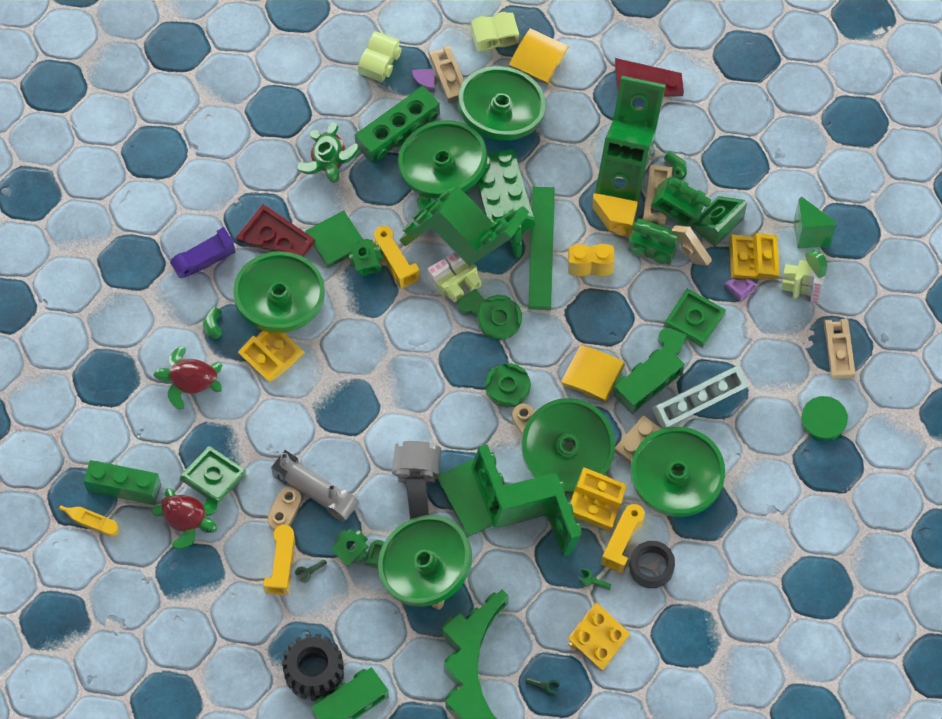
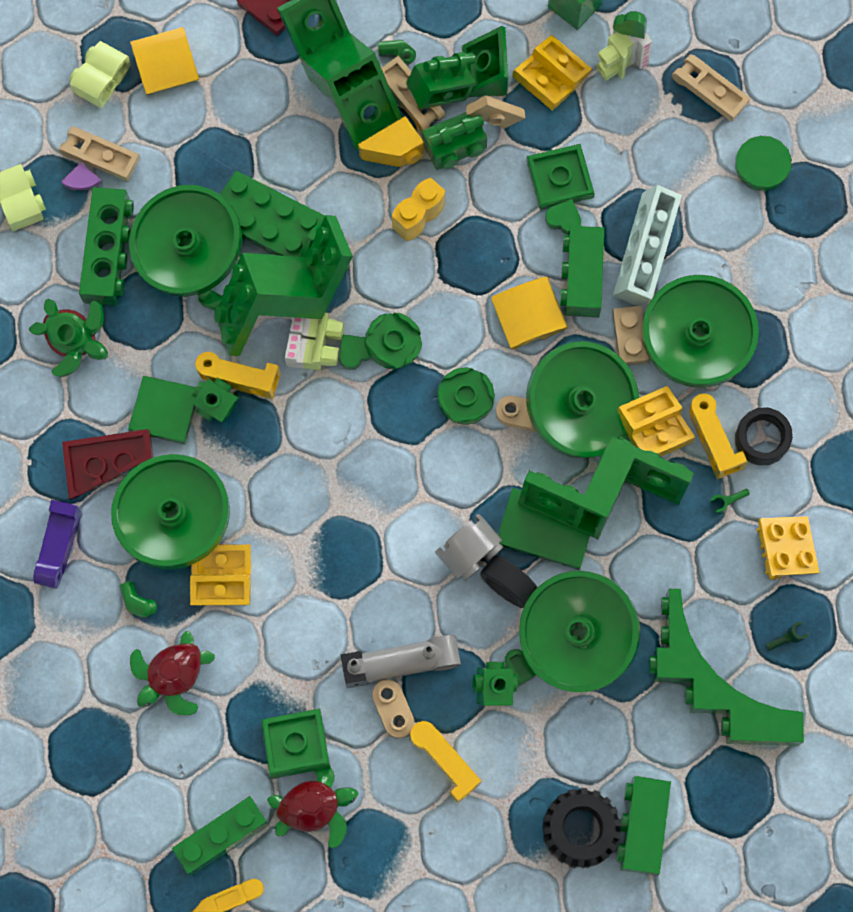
camera: 45 degrees left, 10 degrees up
dark green hand [295,559,327,583] -> none
green dish [458,66,546,140] -> none
green tile [528,187,555,310] -> none
medium lavender tile [724,279,757,301] -> none

